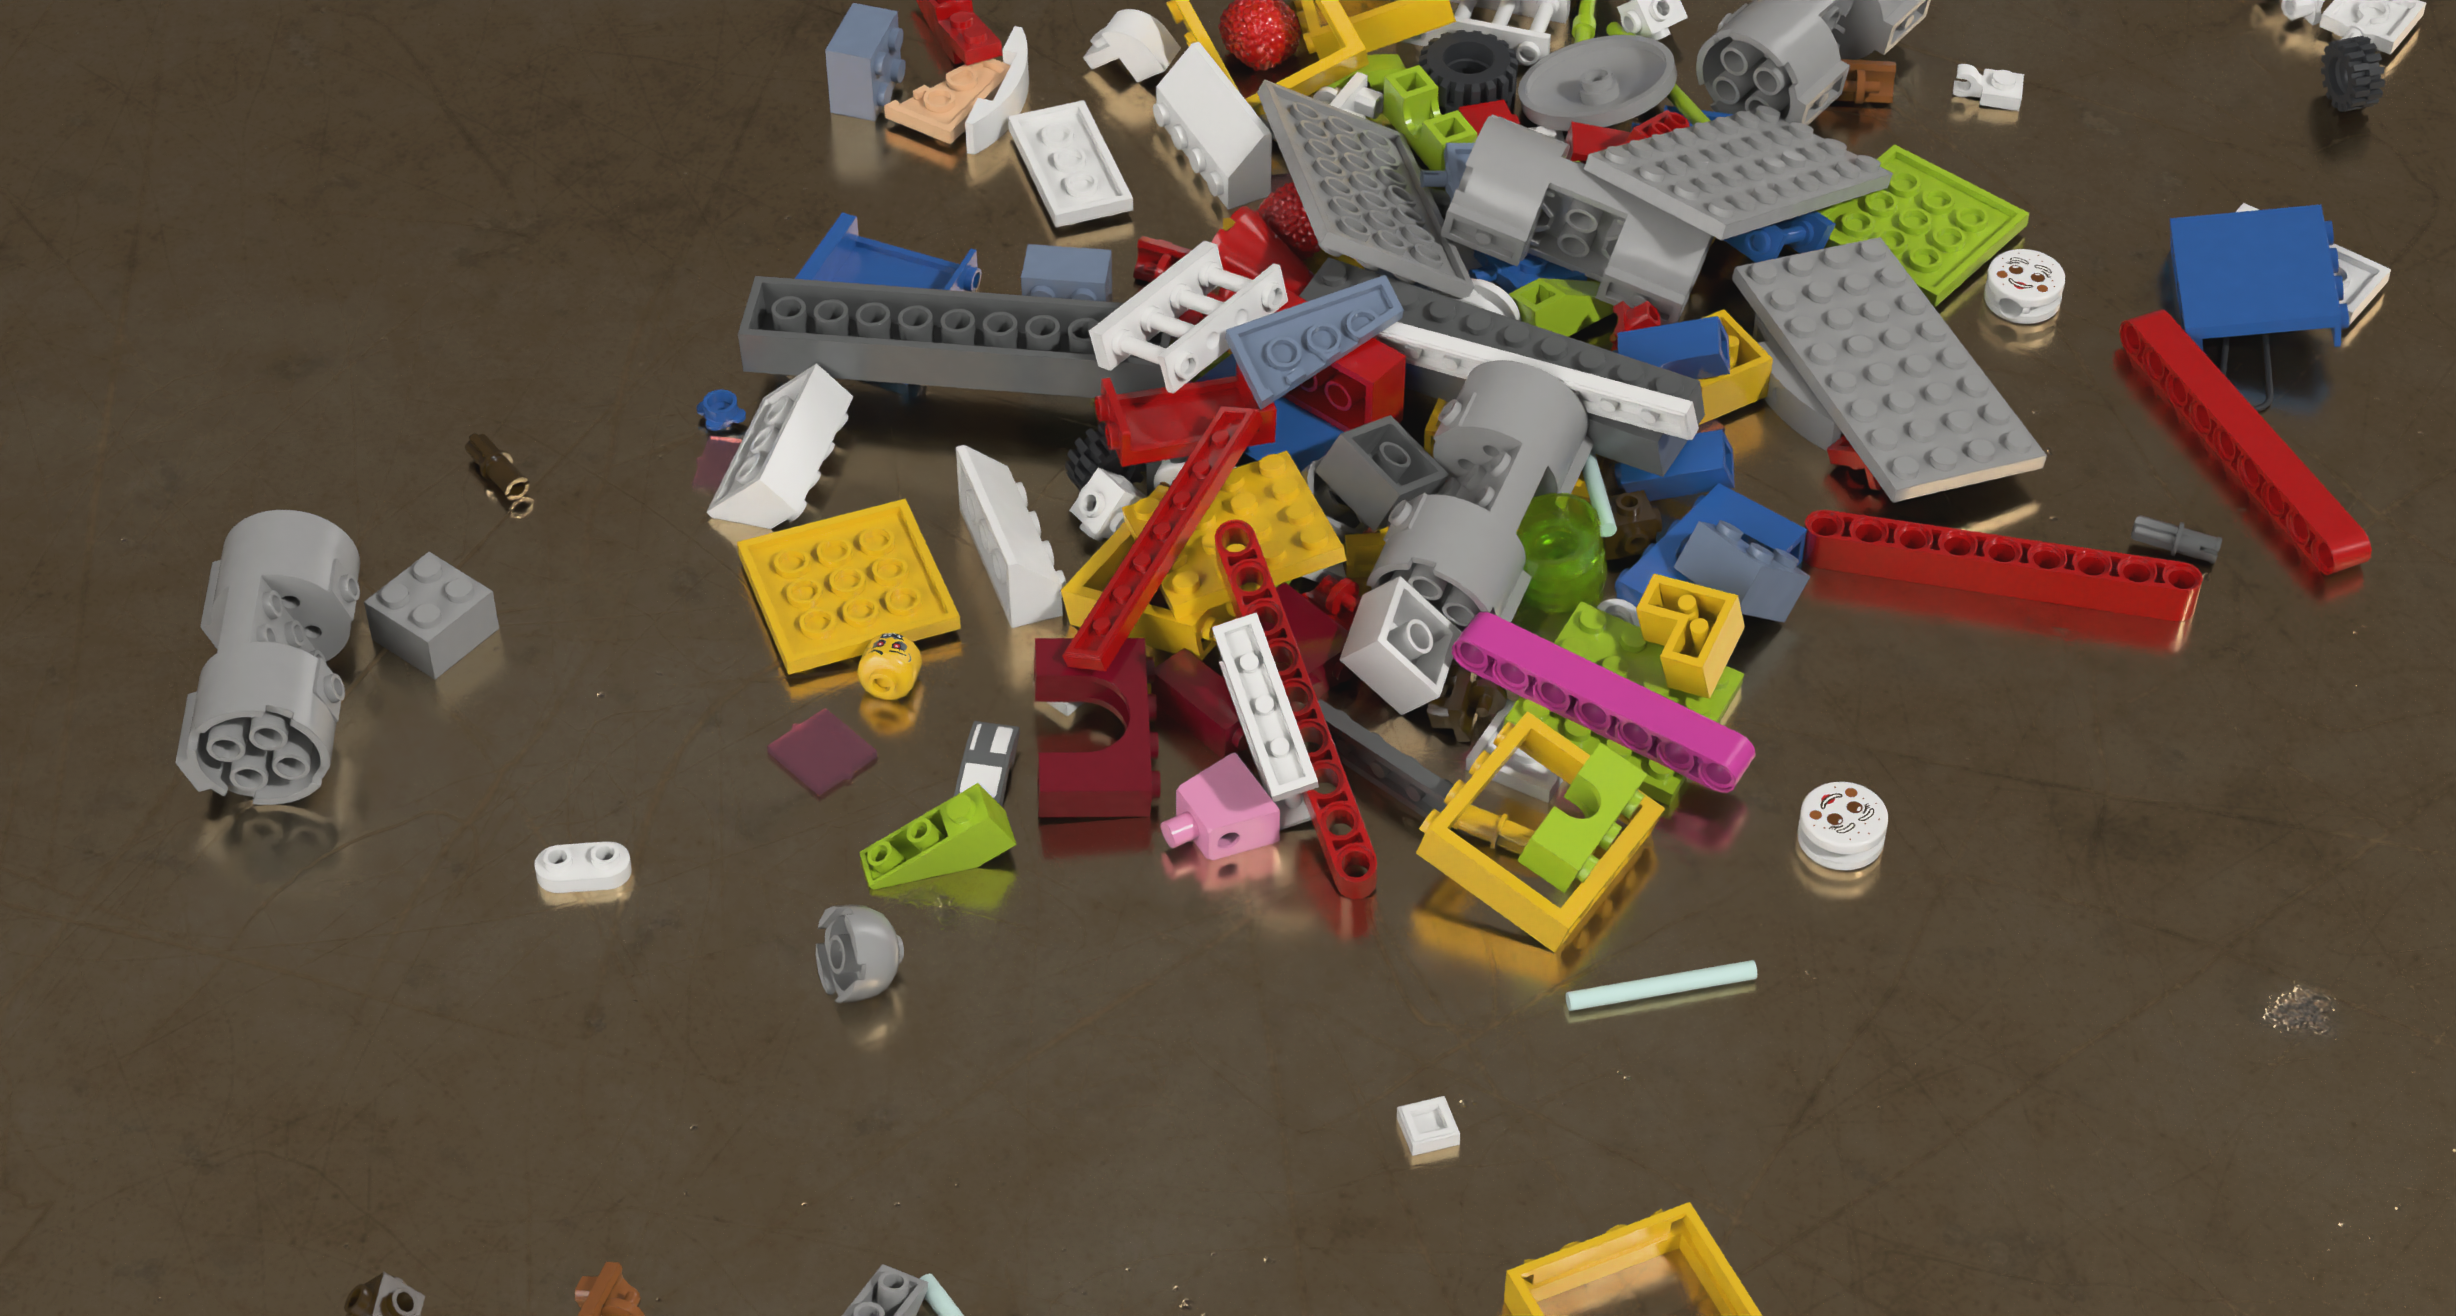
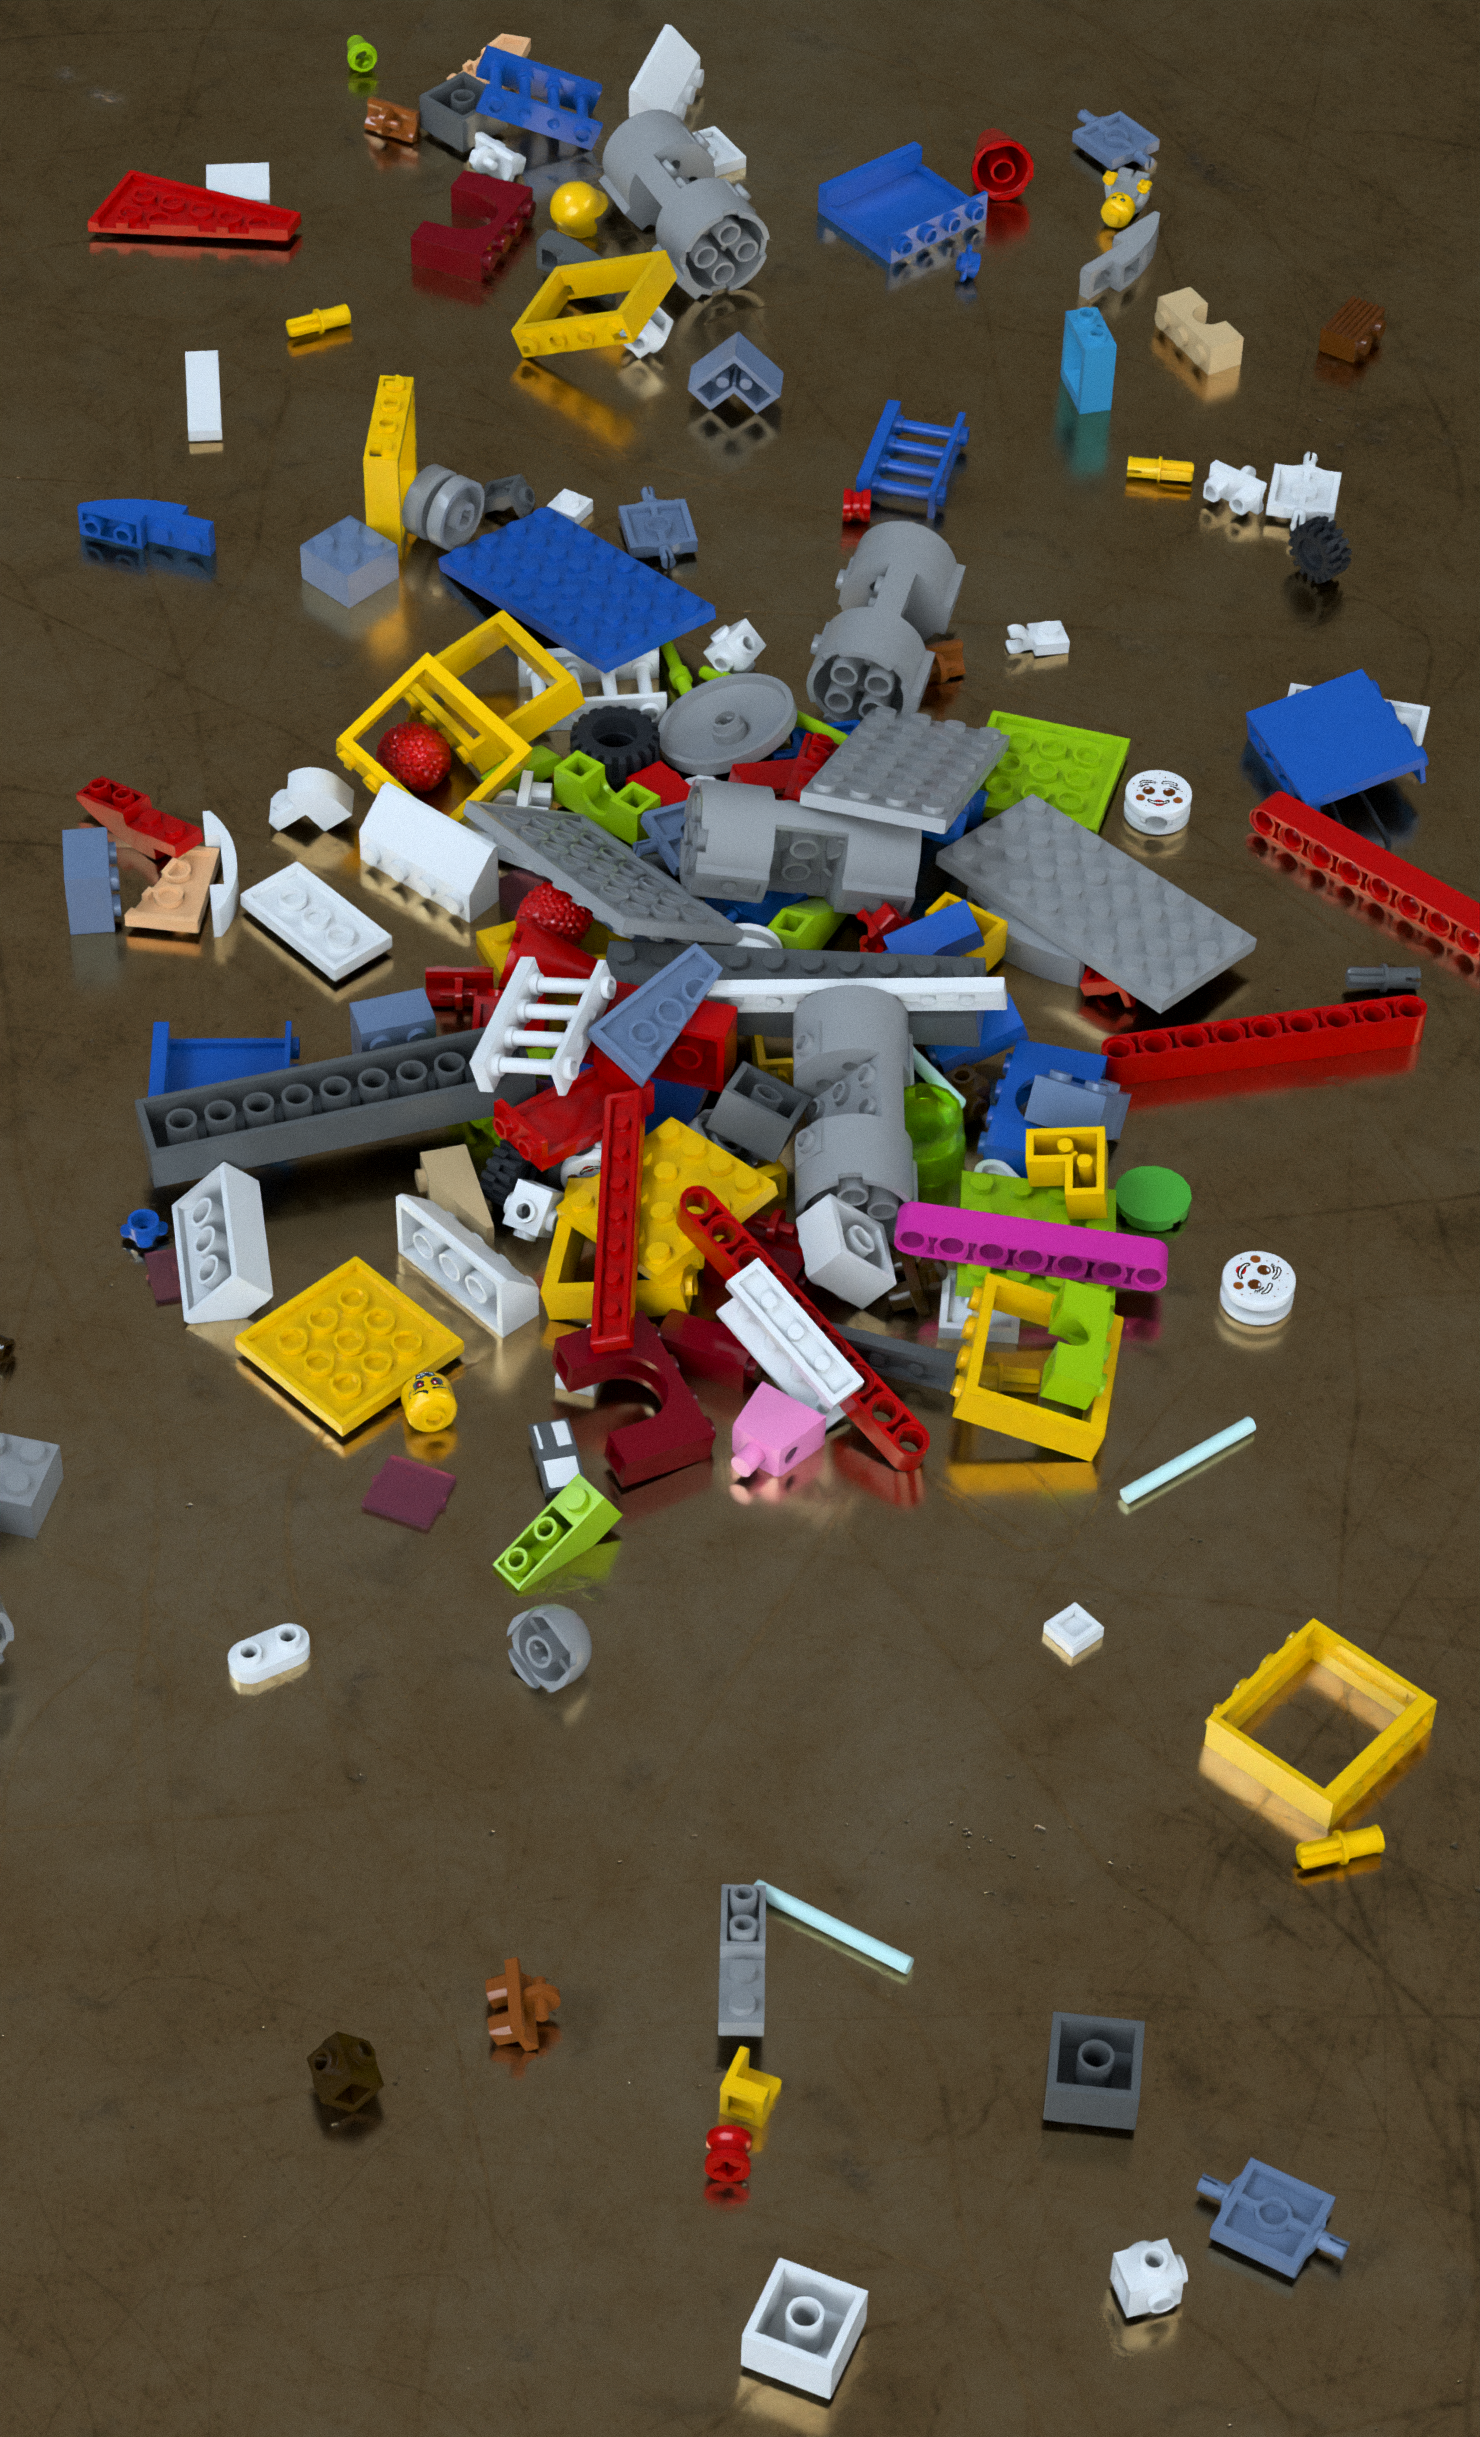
camera: 25 degrees left, 0 degrees up
none -> tan slope [415,1144,495,1251]
none -> bright green tile [1114,1166,1192,1231]

